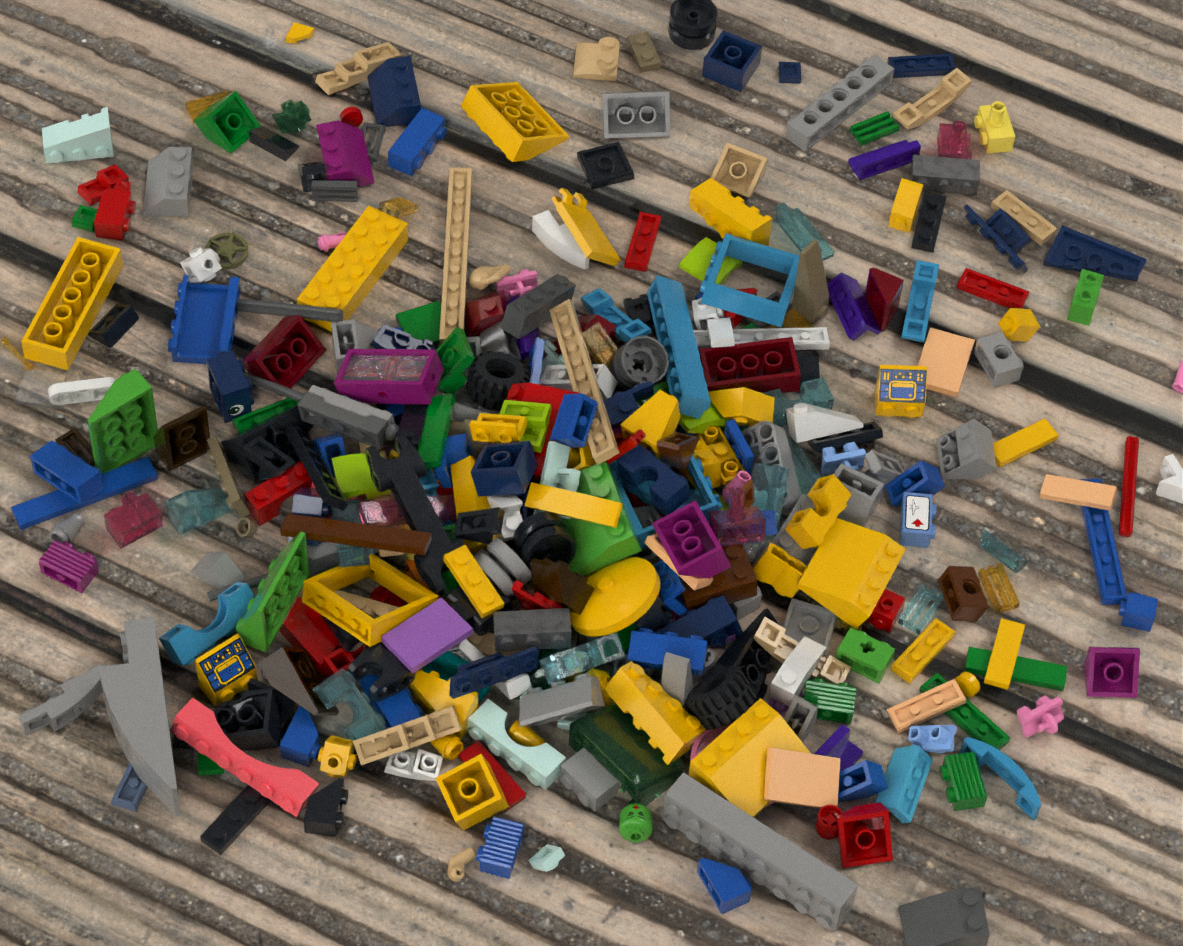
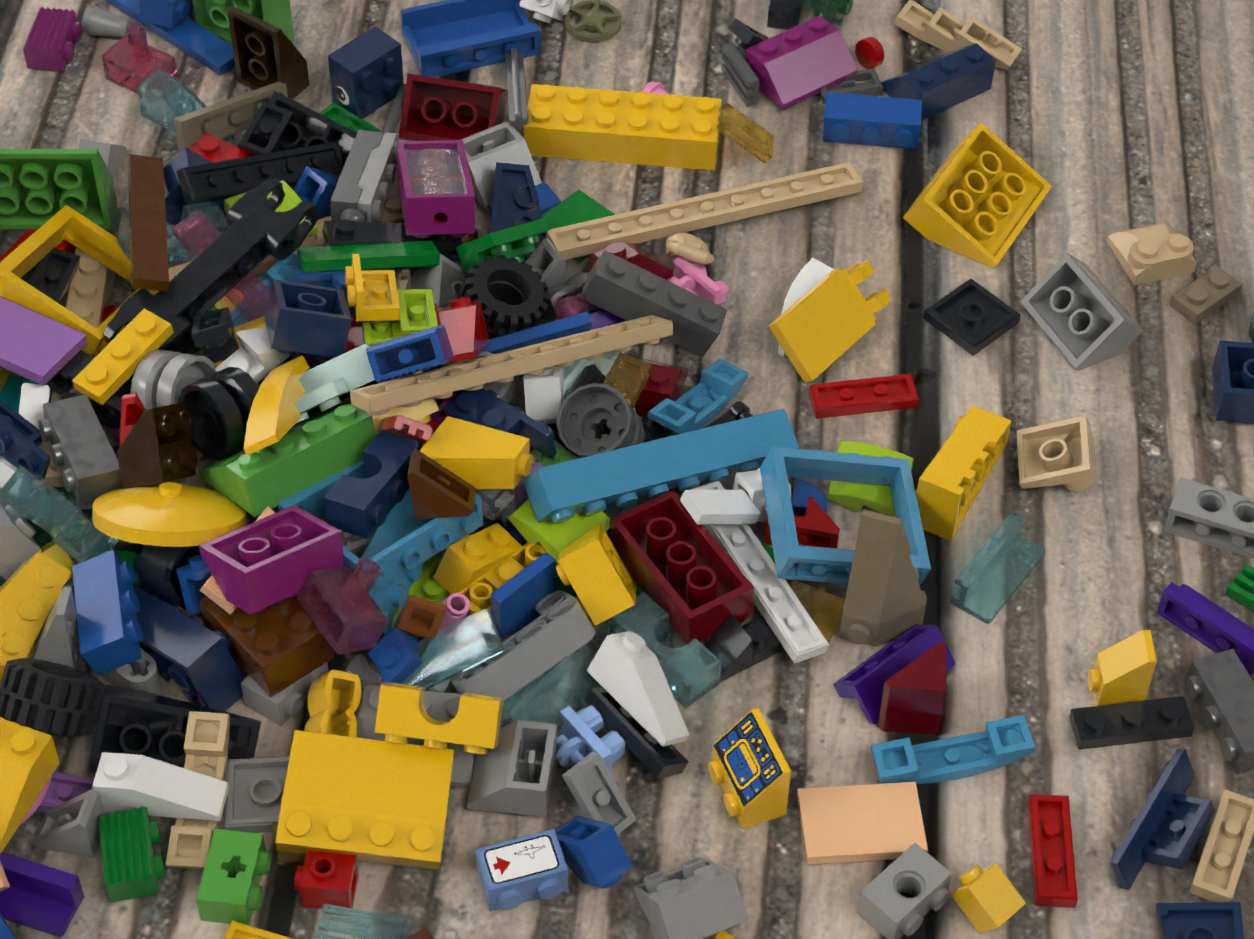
camera: 70 degrees right, 5 degrees down
none -> clear pink plate [554,294,589,320]

